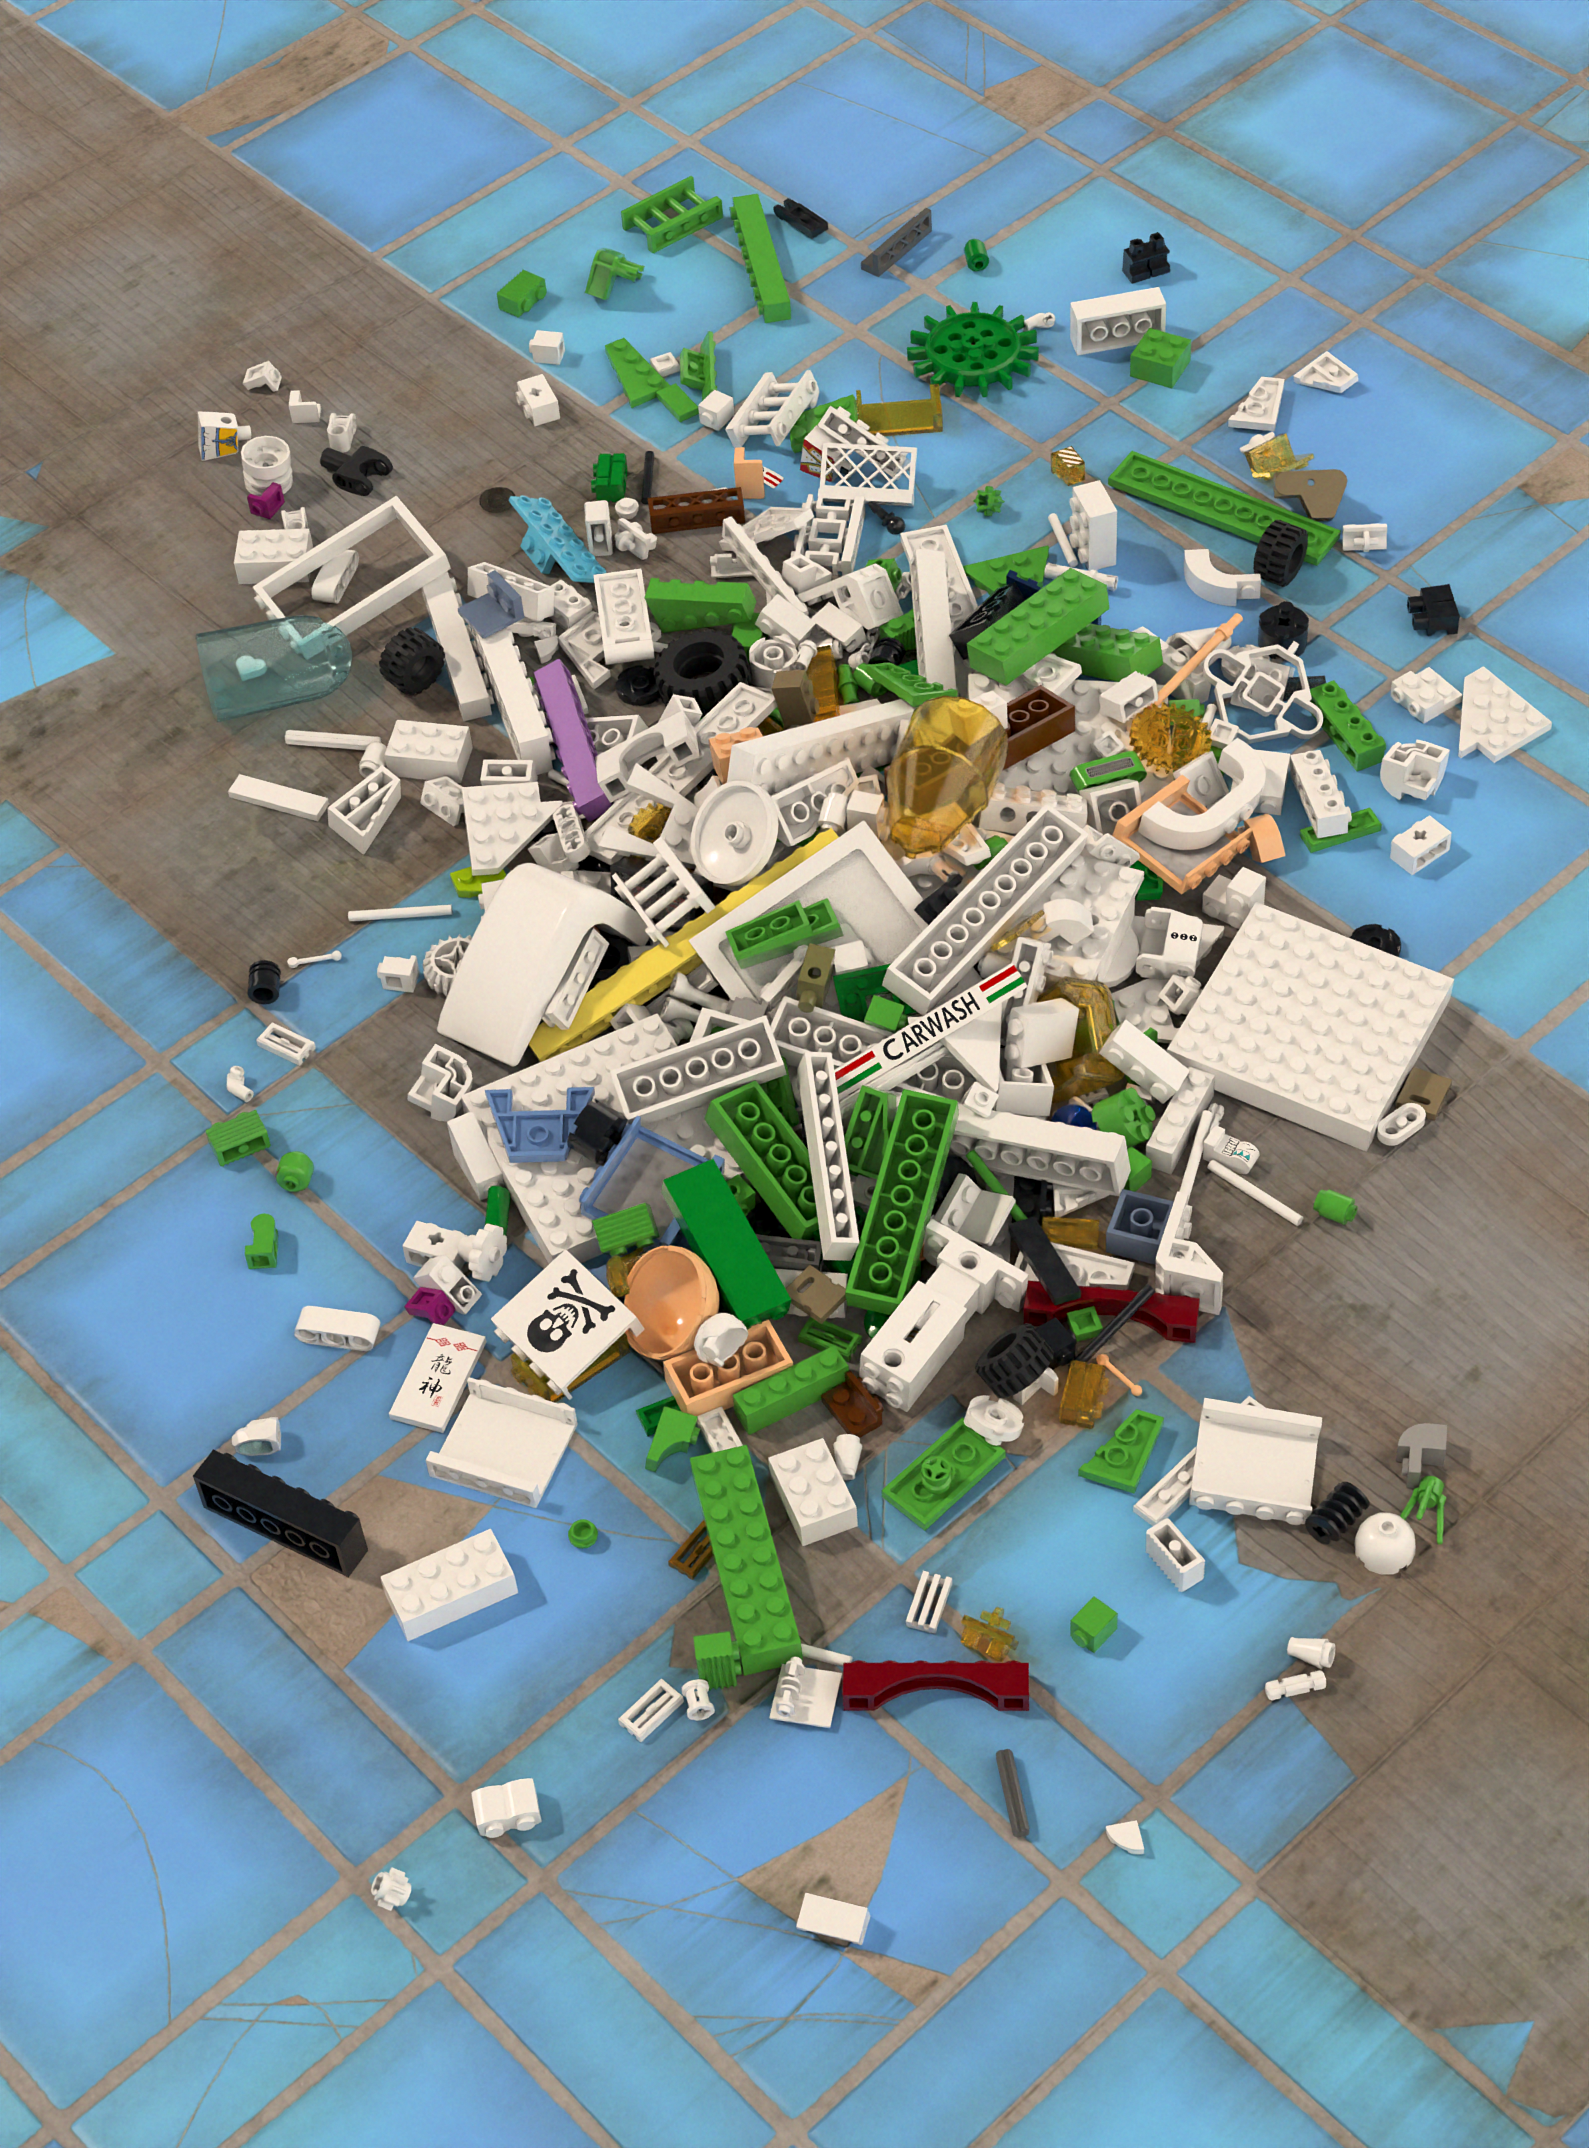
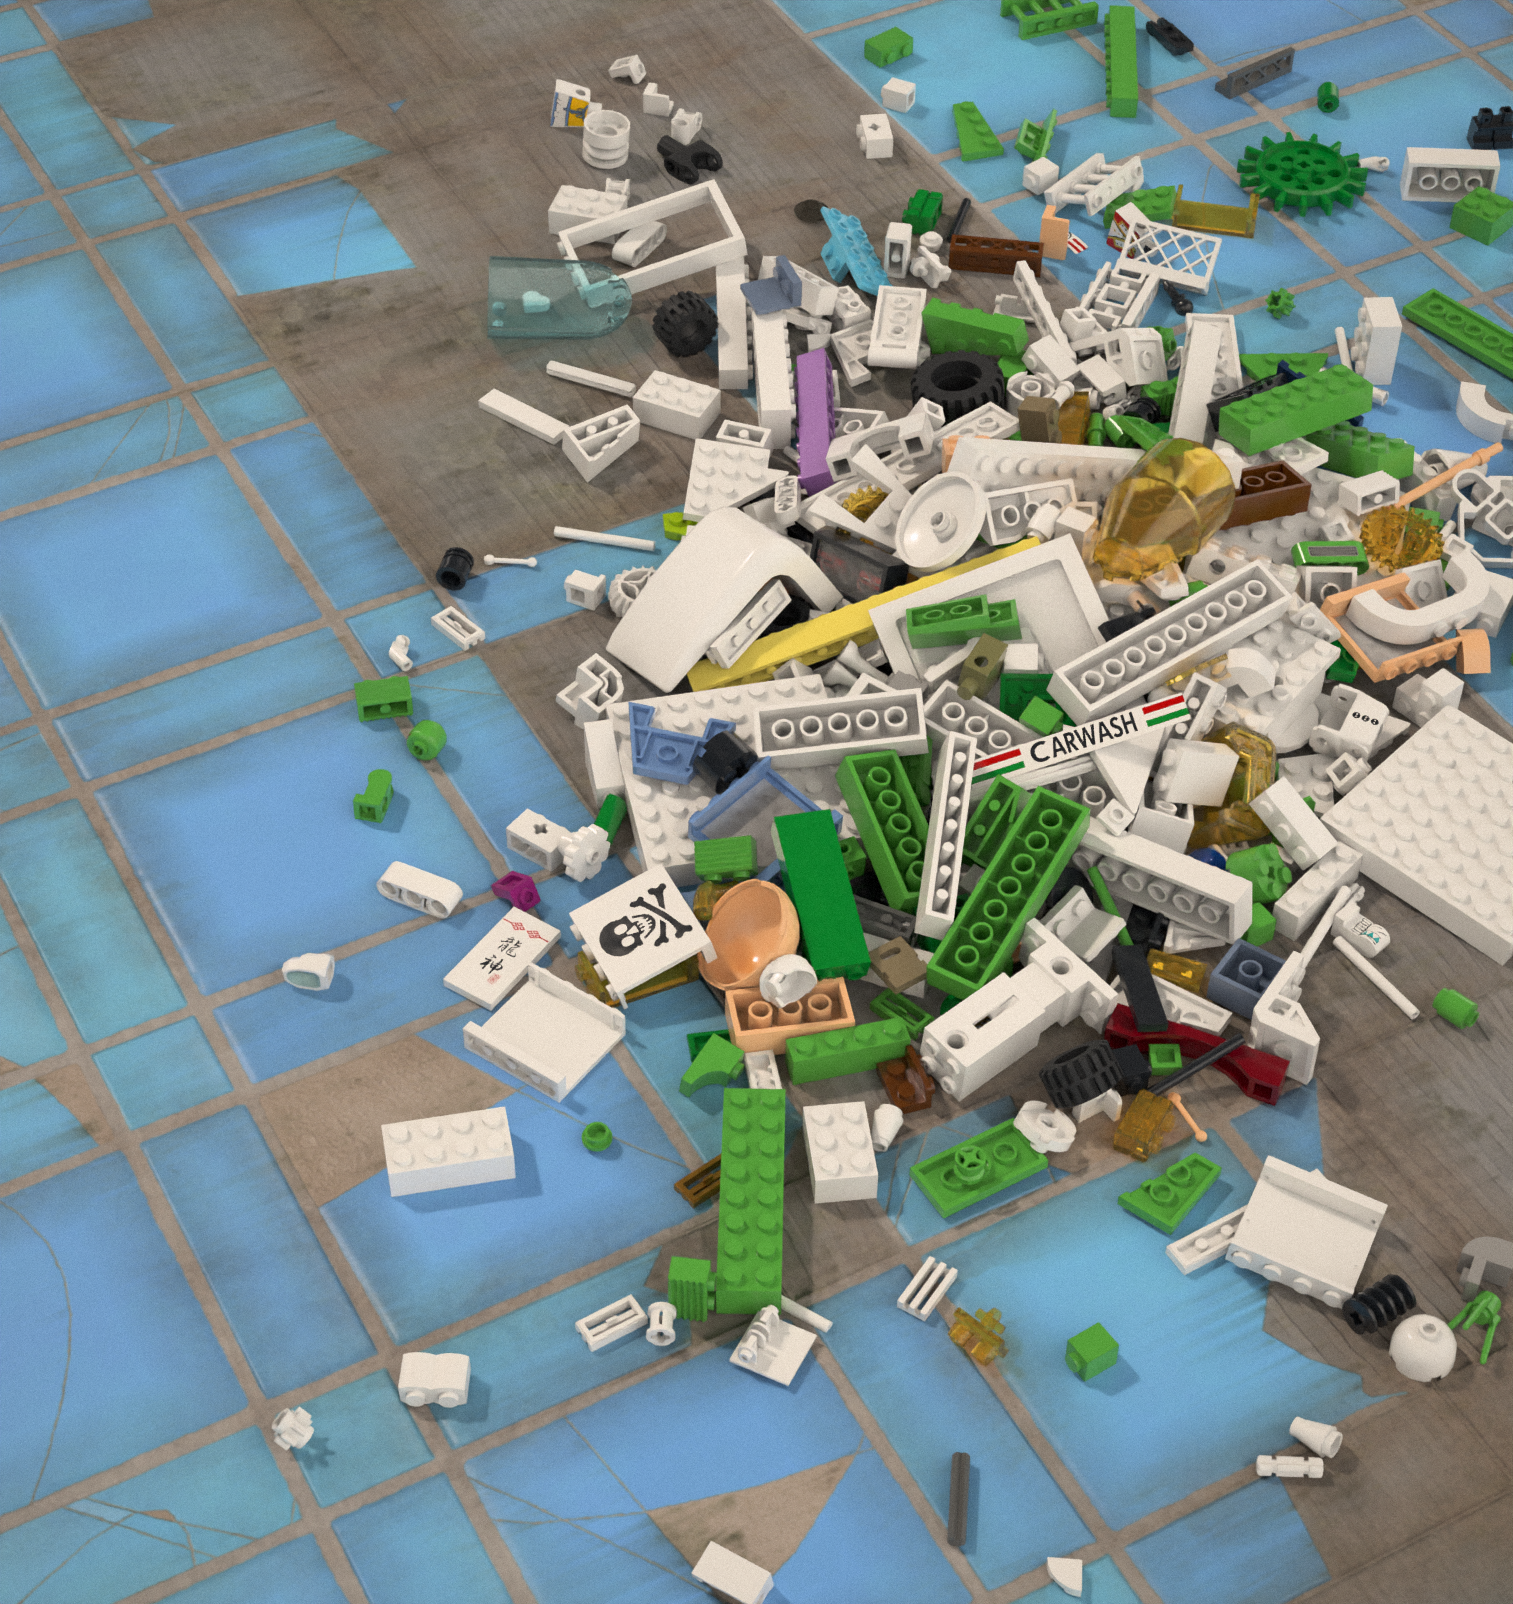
camera: 10 degrees right, 5 degrees down
black brick [193,1449,368,1578] -> none
magenta bracket [247,482,285,519] -> none
white brick [359,743,387,778] -> none
white slope [413,1255,482,1315] -> none
white bracket [420,776,464,826] -> none
bright green piece [585,248,645,300] -> none
white fence [612,837,715,947] -> none
black tile [615,665,661,706] -> none
white tile [650,352,680,377] -> none
bright green tile [656,383,699,422] -> none
white plate [719,507,814,553] -> none
white brick [817,406,911,480] -> none
dark red arch [843,1660,1029,1711] -> none
clear yellow brick [1051,446,1085,486] -> none
white brick [1146,1518,1205,1592] -> none

